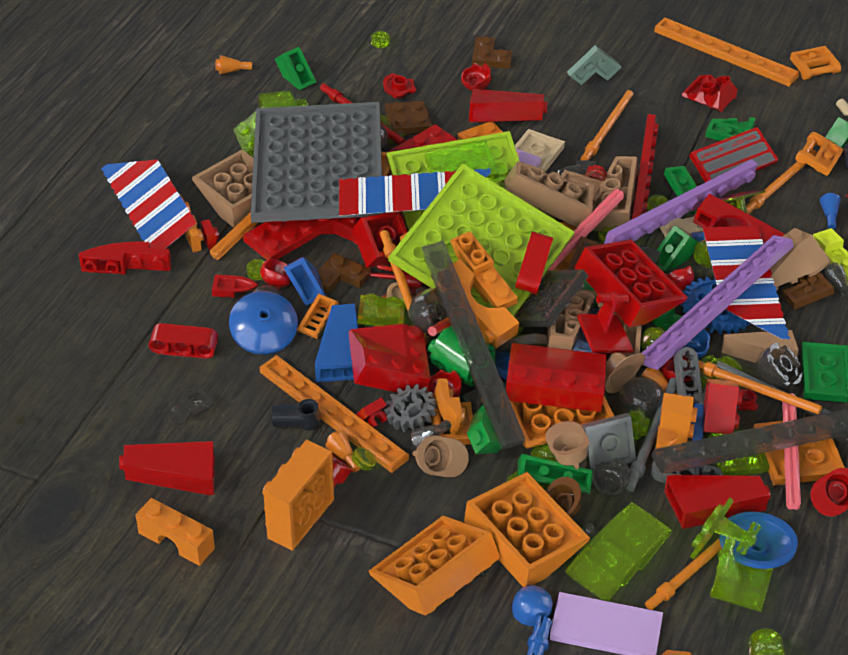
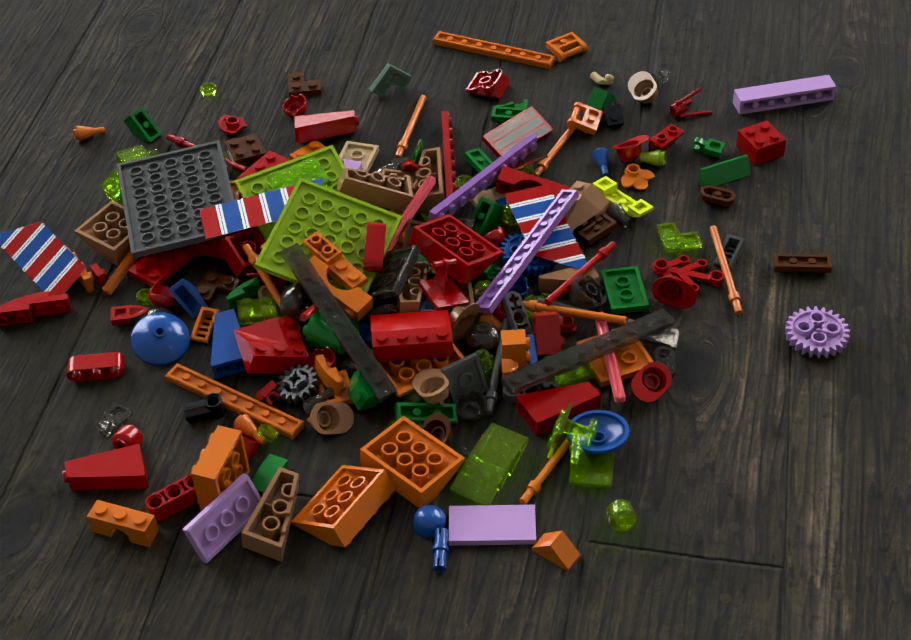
camera: 10 degrees left, 0 degrees up
none -> red head [112,425,143,449]
none -> red beam [145,474,198,522]
none -> lavender tile [182,473,261,563]
none -> green slope [226,277,260,311]
none -> medium nougat wedge [242,467,299,562]
none -> green slope [252,454,289,494]
none -> green plate [411,139,424,164]
none -> red bar [544,241,616,306]

